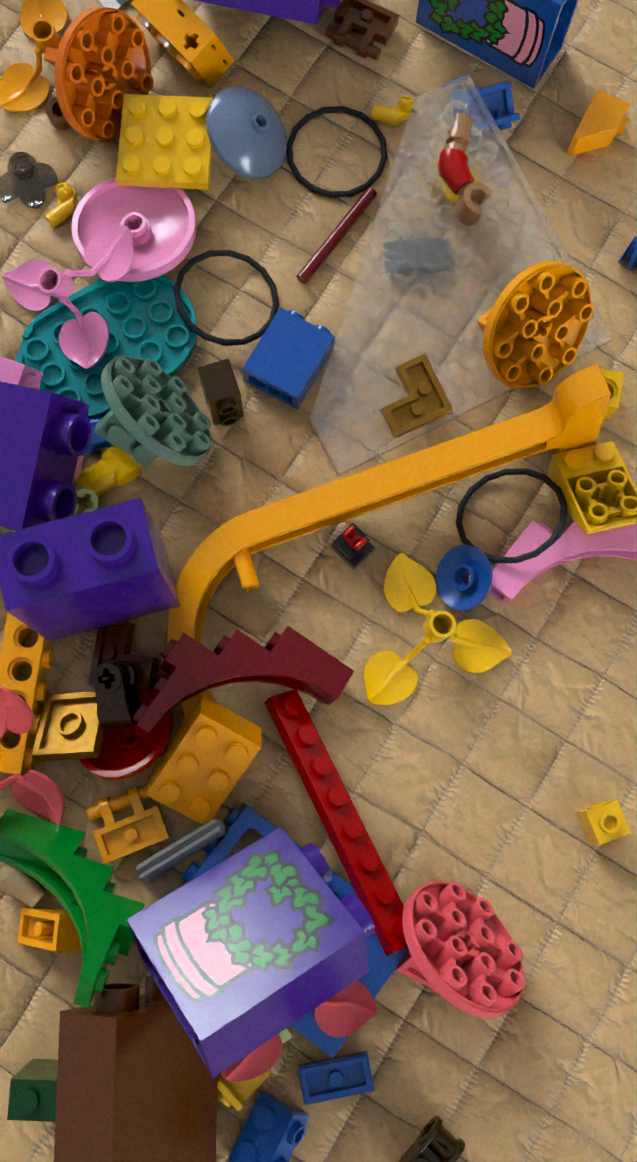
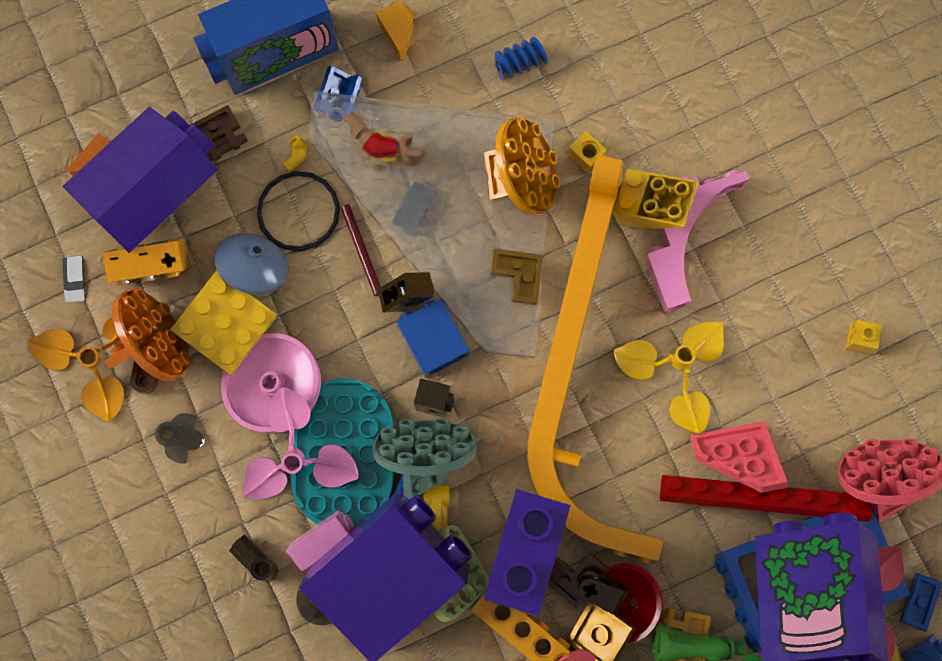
camera: 50 degrees left, 0 degrees up
yellow arm [44,182,77,228] -> none
dark red arch [132,626,354,740] -> none
light grey axle [136,818,227,882] -> none
light orange brick [146,695,262,825] -> none
black piece [174,250,279,346] -> none
black piece [331,523,375,570] -> none
blue dish [436,545,492,610] -> none
black piece [456,468,567,563] -> none
none -> dark brown brick [378,272,435,313]
none -> bright green piece [651,622,745,661]
none -> coral plate [690,421,788,493]

